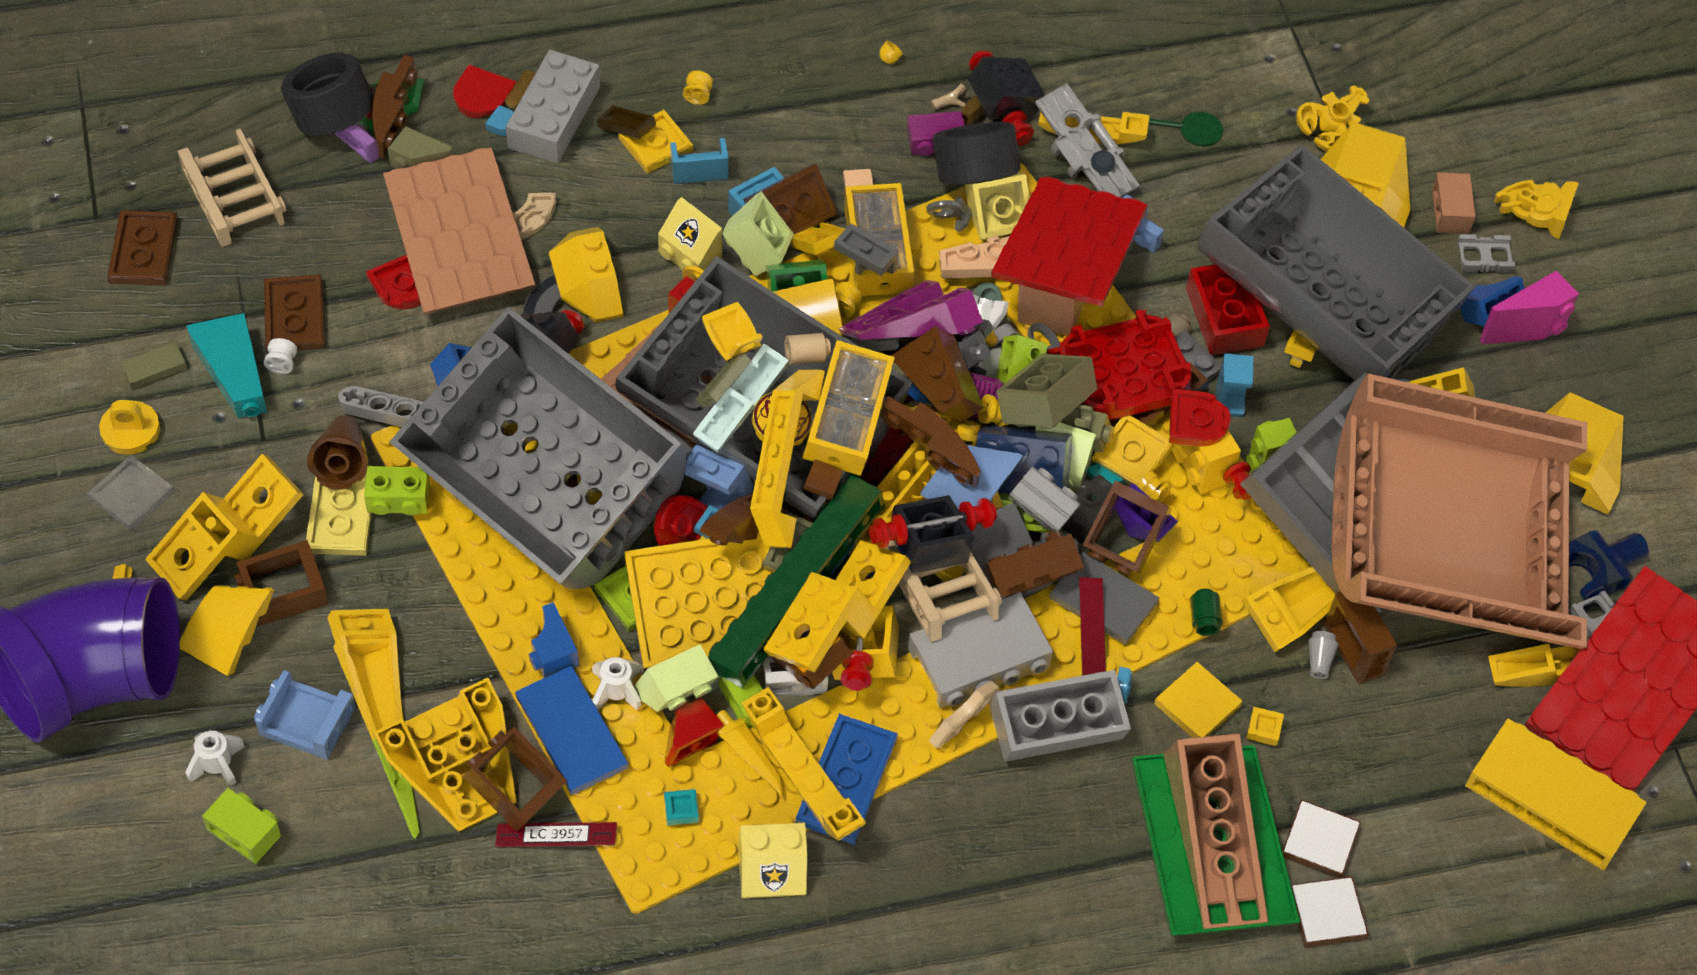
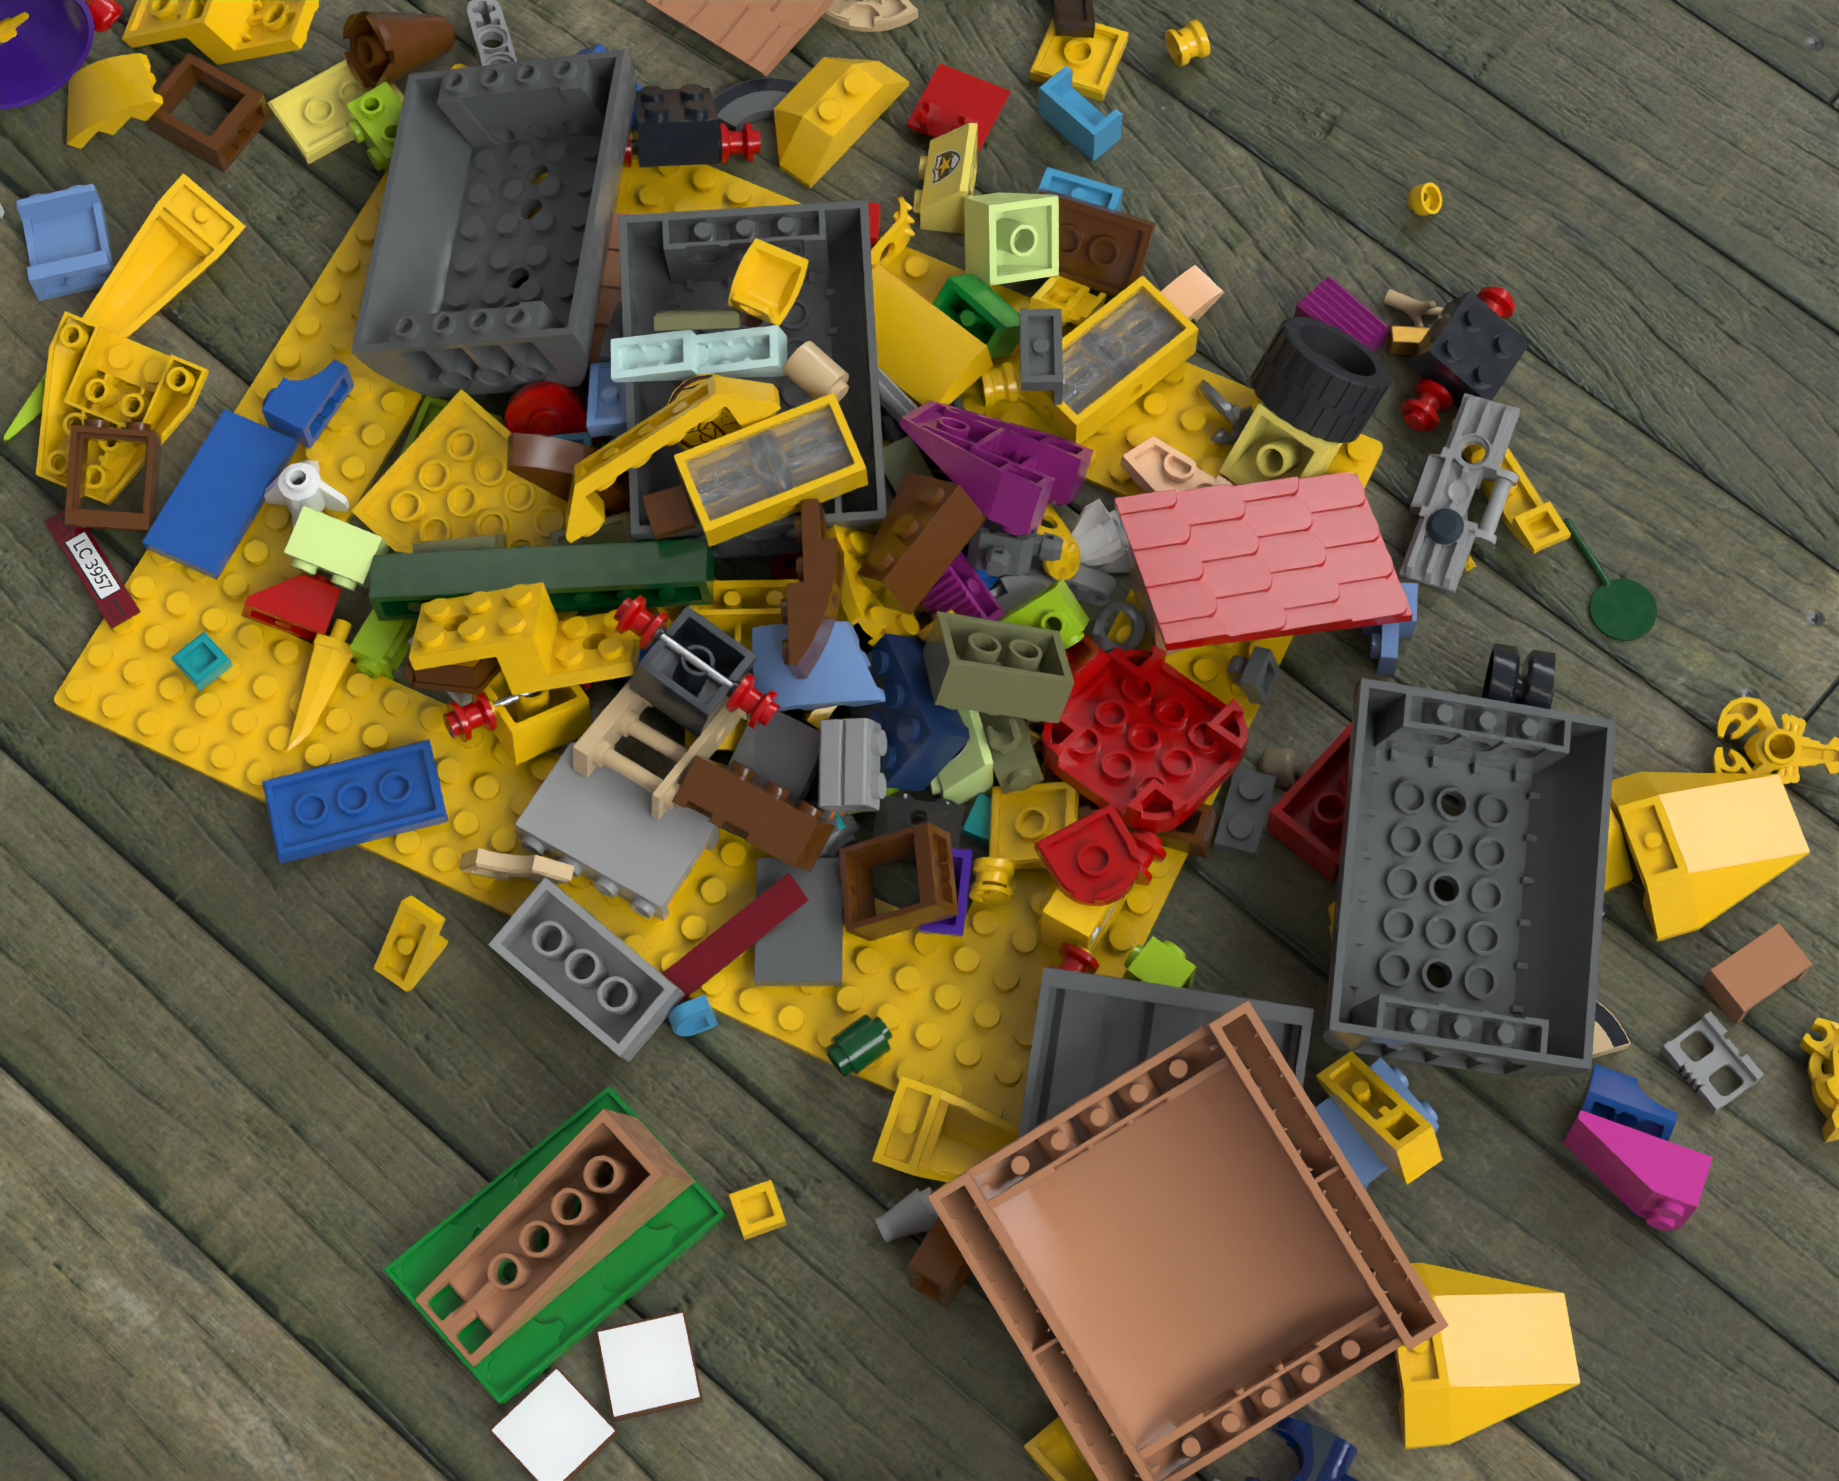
camera: 60 degrees right, 10 degrees up
light yellow slope [738,823,807,899] -> none
yellow slope [742,687,866,841] -> none
yellow tile [1154,662,1243,738] -> none
dark azure panel [1216,353,1253,417] -> none
none -> yellow slope [373,895,448,992]
none -> olive tile [412,534,506,553]
none -> red plate [906,63,1010,155]
none -> dark grey tile [1227,646,1280,706]
none -> black wheel [1482,643,1556,709]

